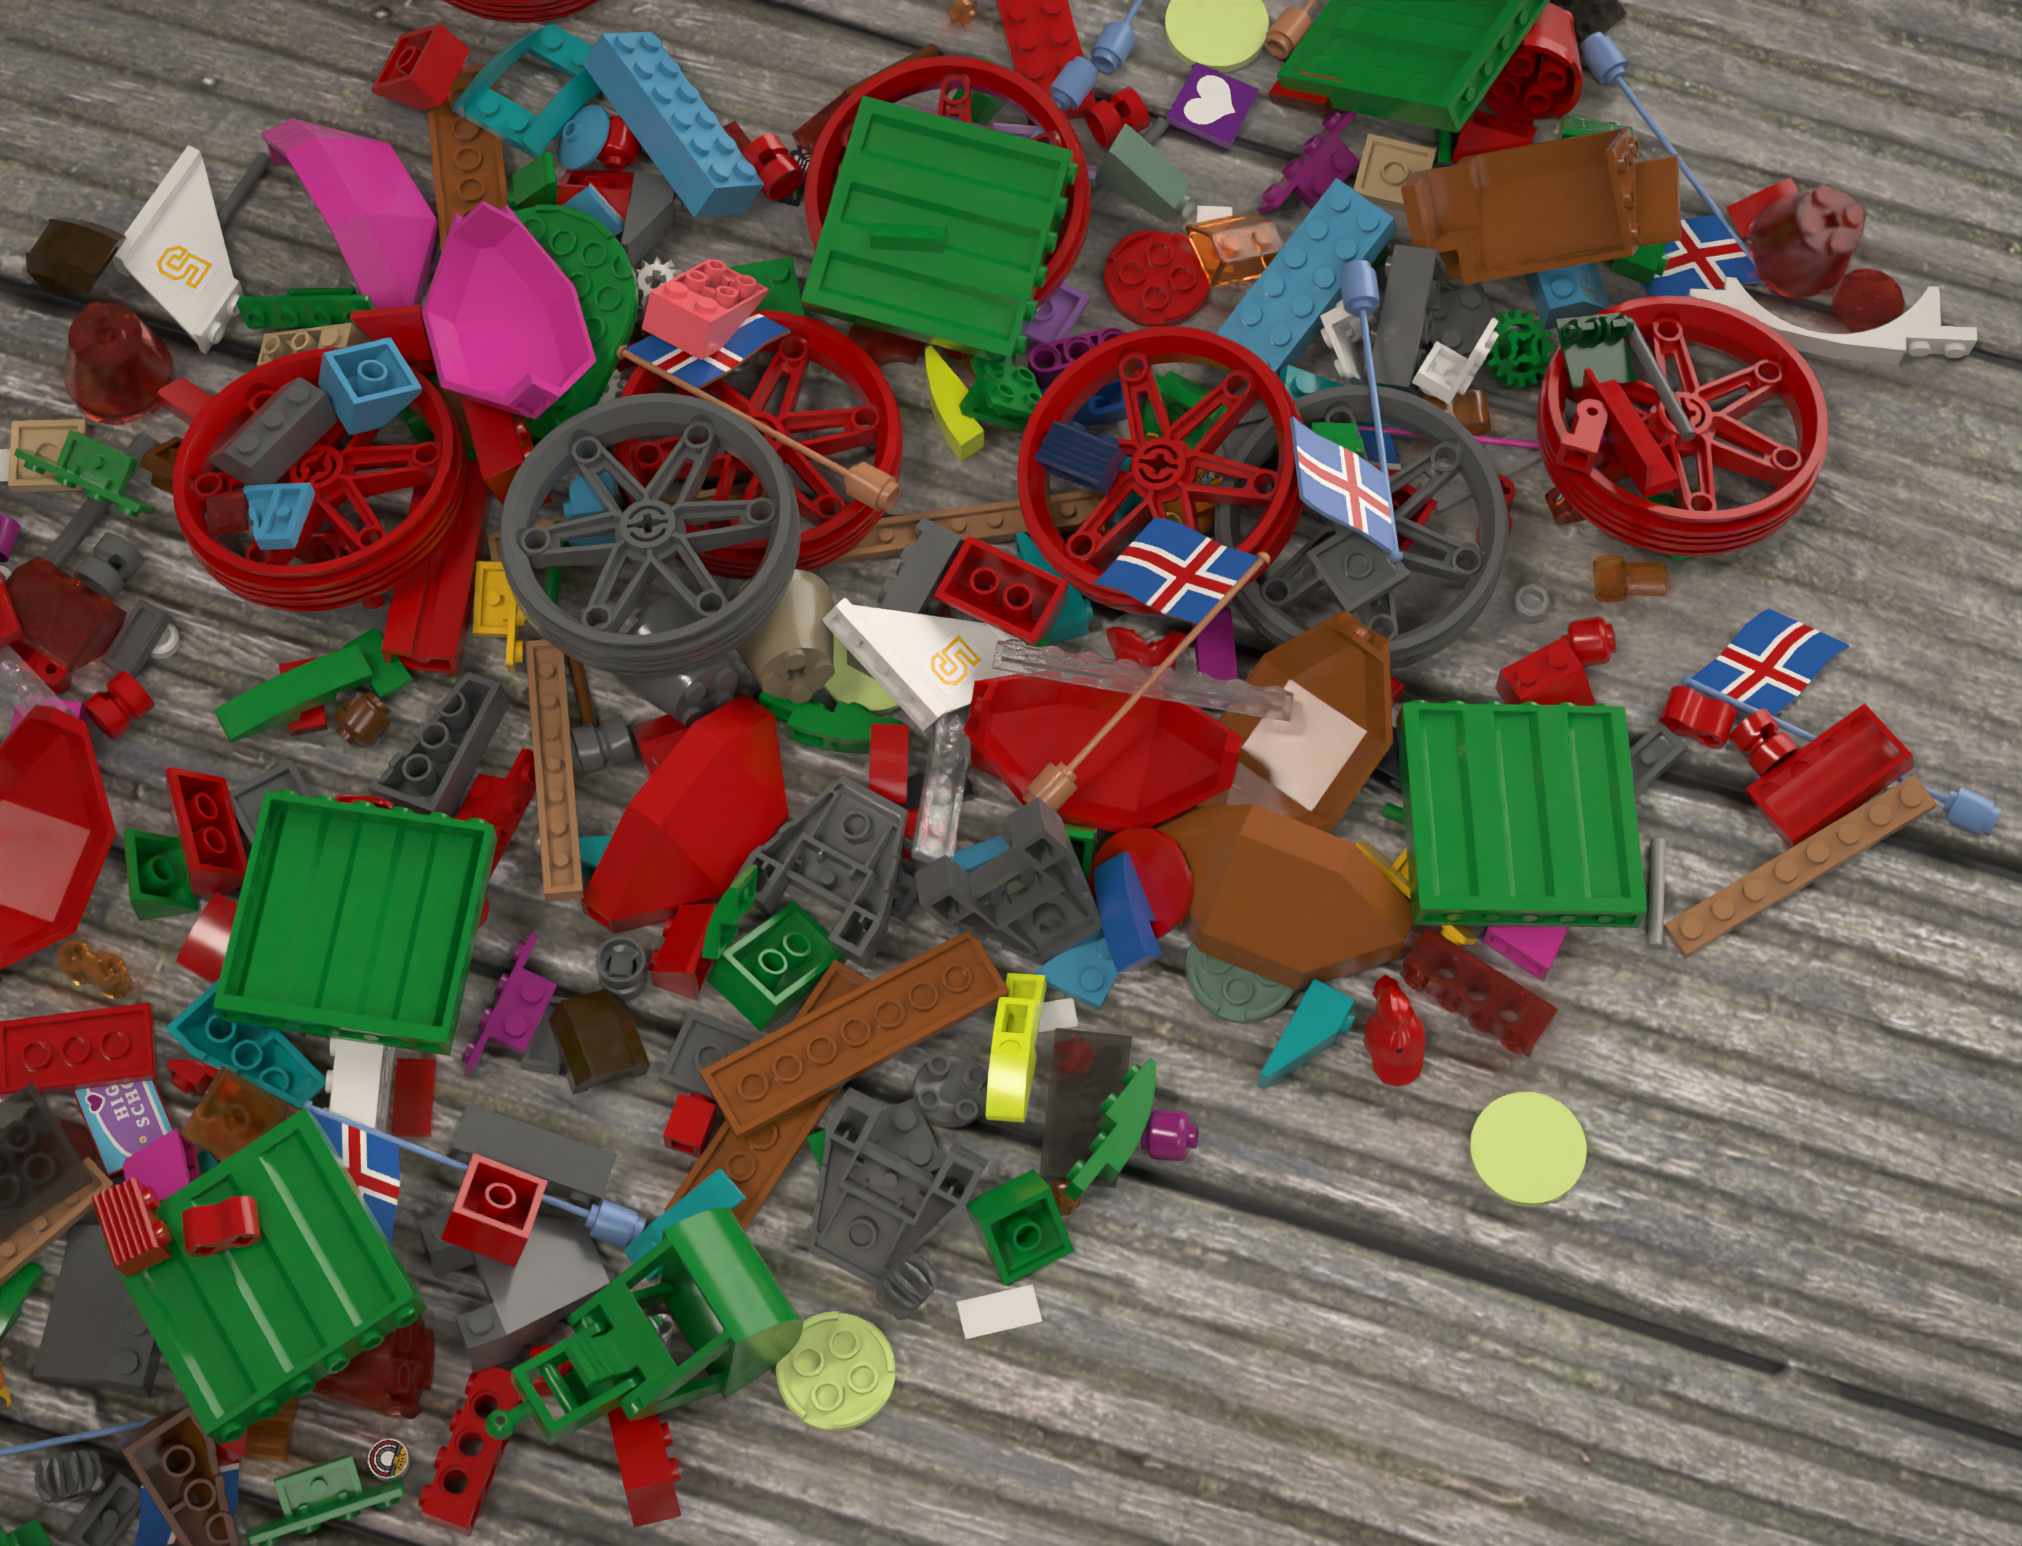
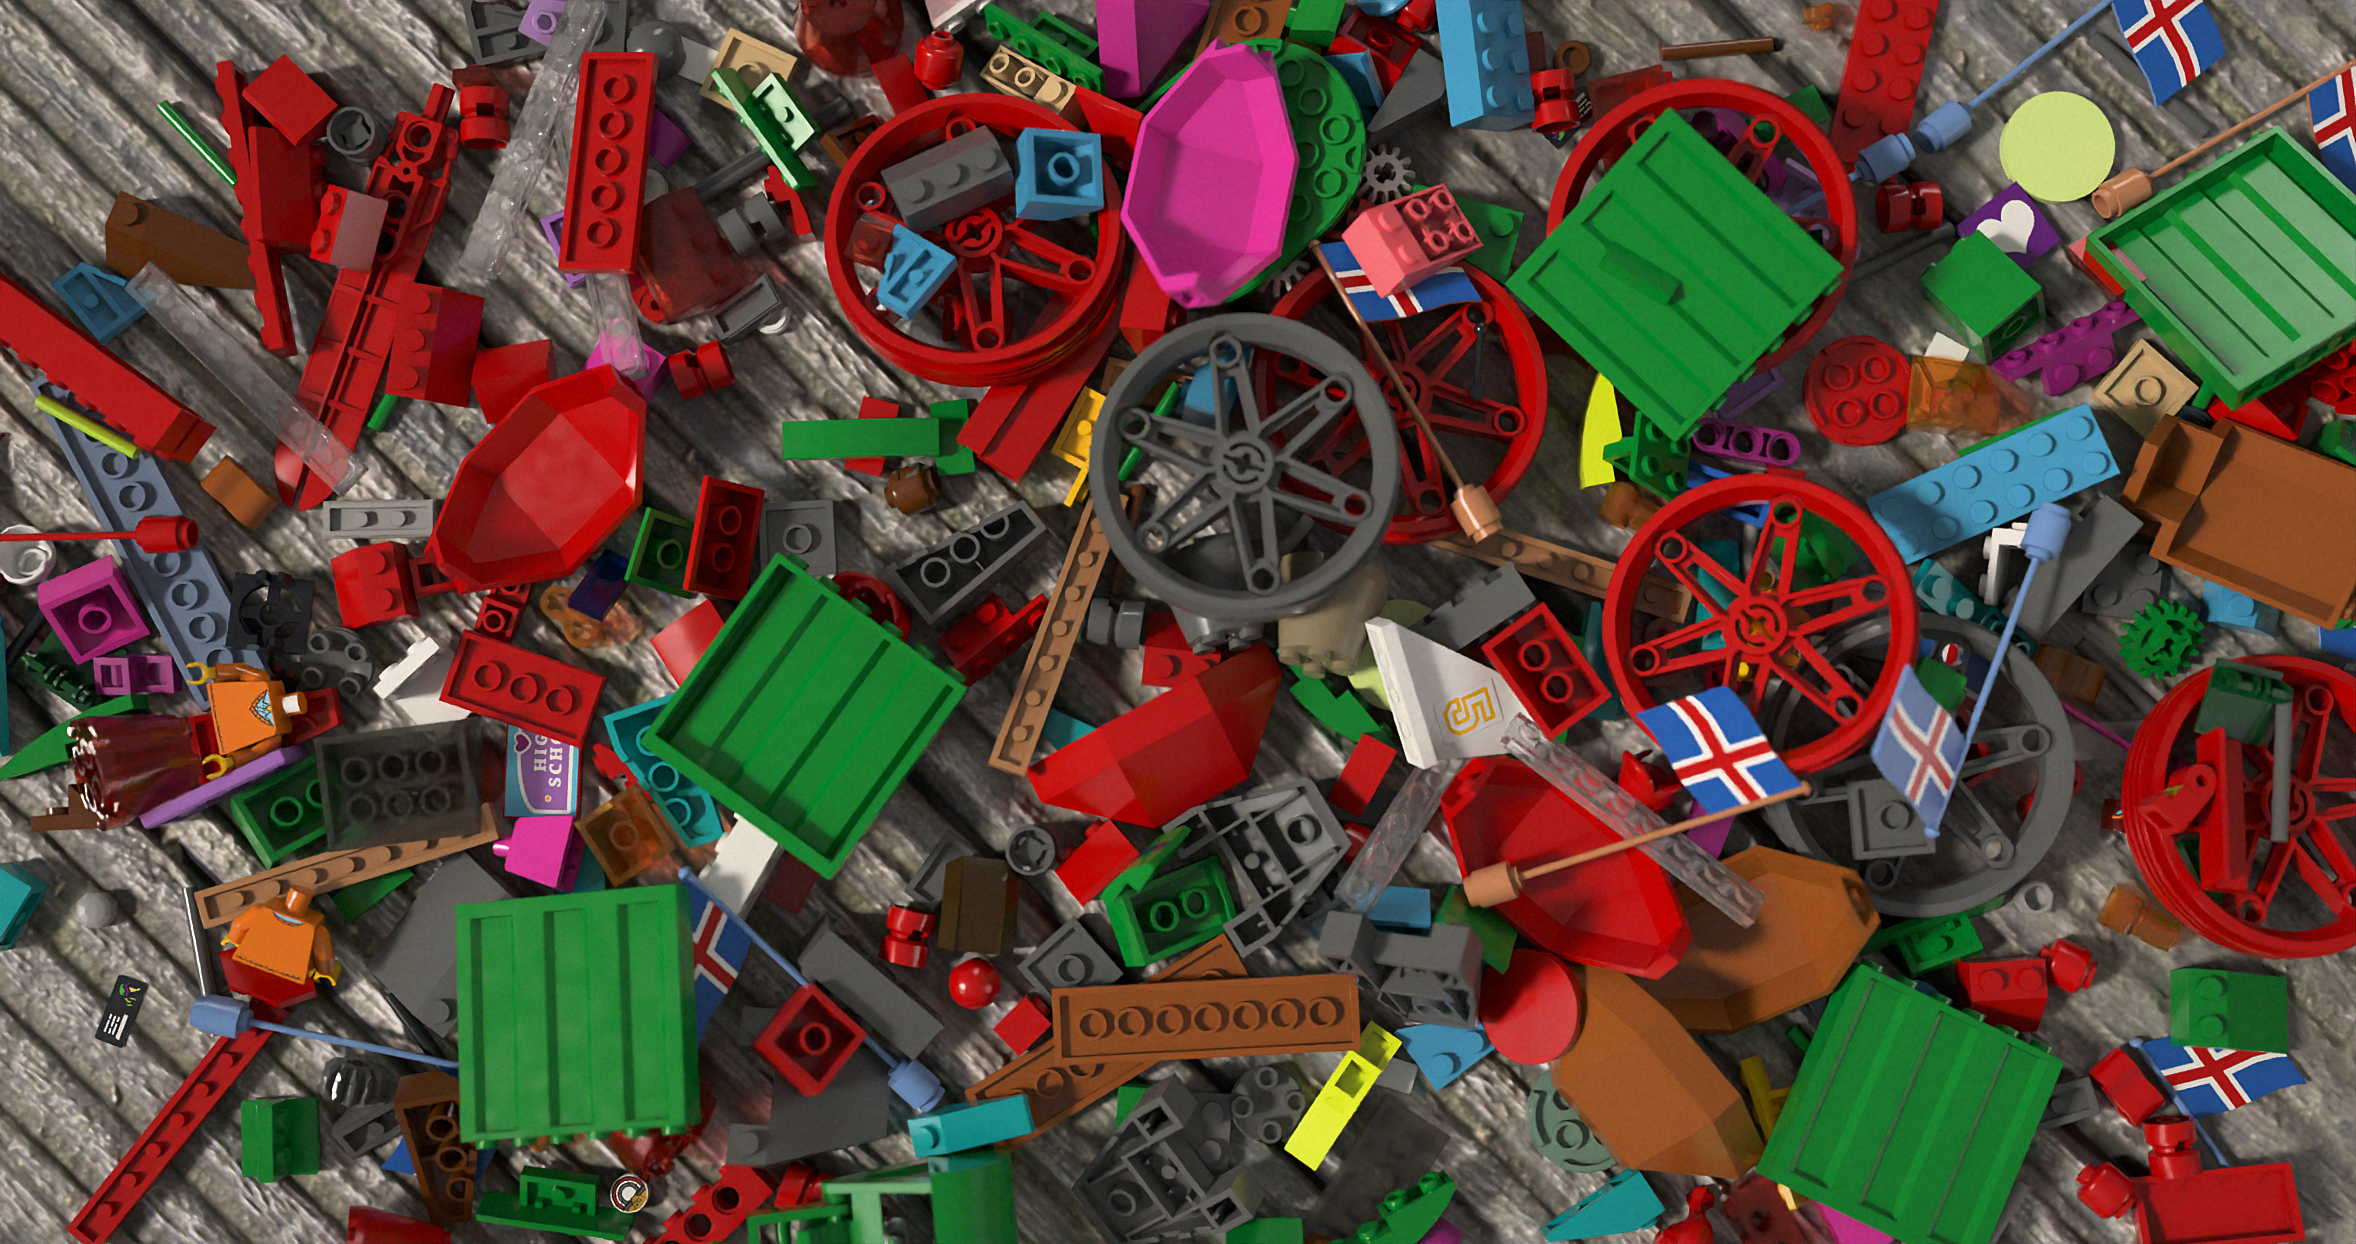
camera: 30 degrees right, 20 degrees up
red brick [92,1177,172,1277] -> none
red axle [181,1196,261,1257] -> none
magenta bracket [461,932,558,1078] -> none
dark blue brick [1035,420,1126,496] -> none
clear red plate [1053,1035,1094,1074] -> none
sand green slope [1095,124,1191,223] -> none
blue slope [1095,852,1163,972] -> none
white bracket [1412,317,1499,404] -> none
none -> black bar [384,993,448,1070]
none -> red slope [474,582,536,643]
none -> clear blue tile [568,548,631,622]
none -> red slope [764,165,818,244]
none -> red wheel [878,904,938,968]
none -> red head [914,30,964,90]
none -> red piece [948,957,1002,1010]
none -> black hinge [1468,322,1489,401]
none -> reddish brown tile [1553,40,1592,80]
none -> clear orange piece [1596,481,1661,533]
none -> green bracket [1858,893,2005,978]
none -> green slope [1919,229,2046,366]
none -> red head [2075,1161,2137,1219]
none -> green slope [2170,968,2288,1054]

